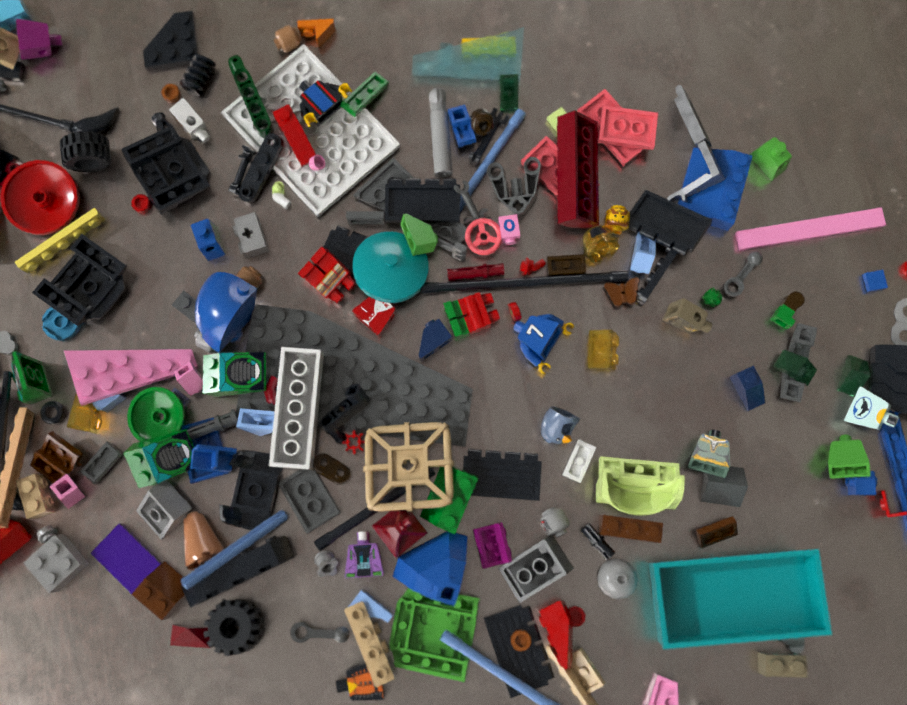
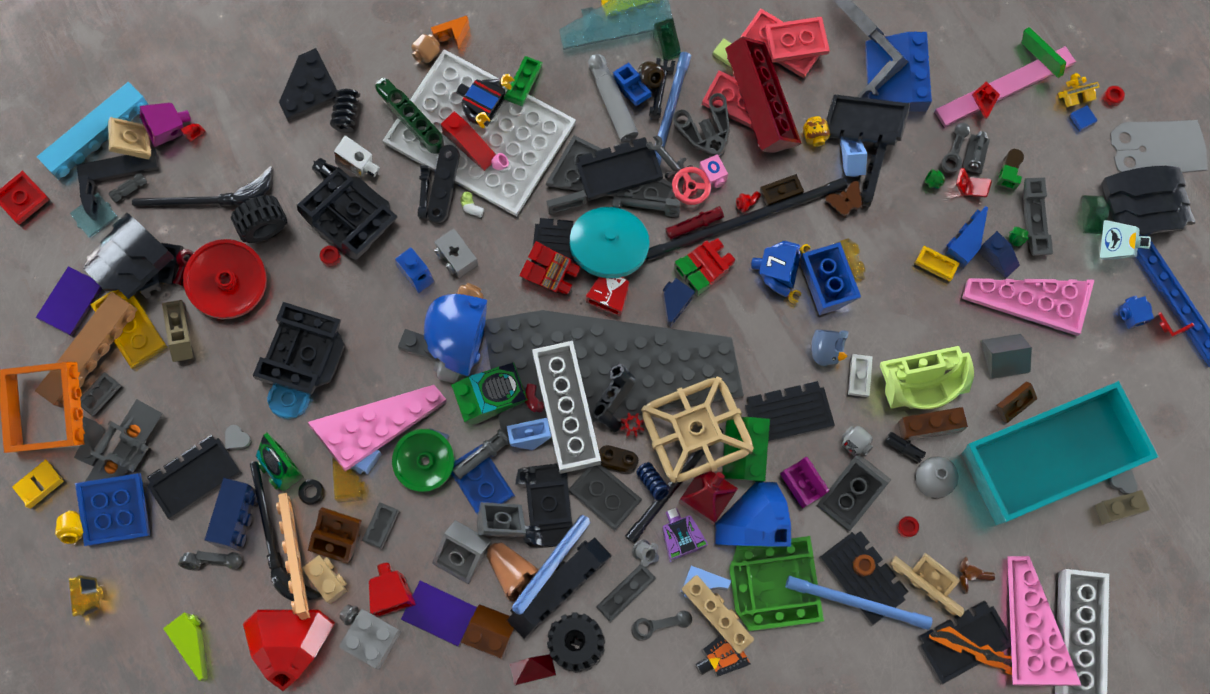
camera: 20 degrees left, 5 degrees down
light yellow plate [15,208,105,273] -> none
bright pink brick [49,474,85,509] -> none
slope [124,429,194,488] -> none
dark orange tile [161,84,181,103] -> none
bright pink brick [174,361,203,396] -> none
blue panel [190,445,237,473] -> none
bright green slope [400,214,438,256] -> none
red tile [508,302,522,322] -> none
red slope [539,600,573,670] -> none
clear yellow cone [582,225,620,263] -> none
dark tan torso [662,298,713,333] -> none
sand green torso [688,429,730,478] -> none
bright green torso [749,137,792,181] -> none
clear green slope [773,350,817,386] -> none
bright green torso [828,434,871,478] -> none
none -> red tile [180,124,205,142]
none -> red torso [369,563,416,617]
none -> dark grey slope [476,502,526,537]
none -> dark grey tile [596,564,656,623]
none -> dark blue piece [636,462,670,500]
none -> blue slope [800,242,861,315]
none -> yellow plate [914,246,960,282]
none -> blue slope [945,206,988,269]
none -> bracket [956,168,992,197]
none -> reddish brown plant [959,557,995,594]
none -> bright pink wing [962,278,1094,336]
none -> dark grey hinge [963,131,990,174]
none -> red piece [972,81,1000,119]
none -> green plate [1009,226,1029,246]
none -> green tile [1022,27,1066,78]
none -> yellow hips [1058,73,1099,107]

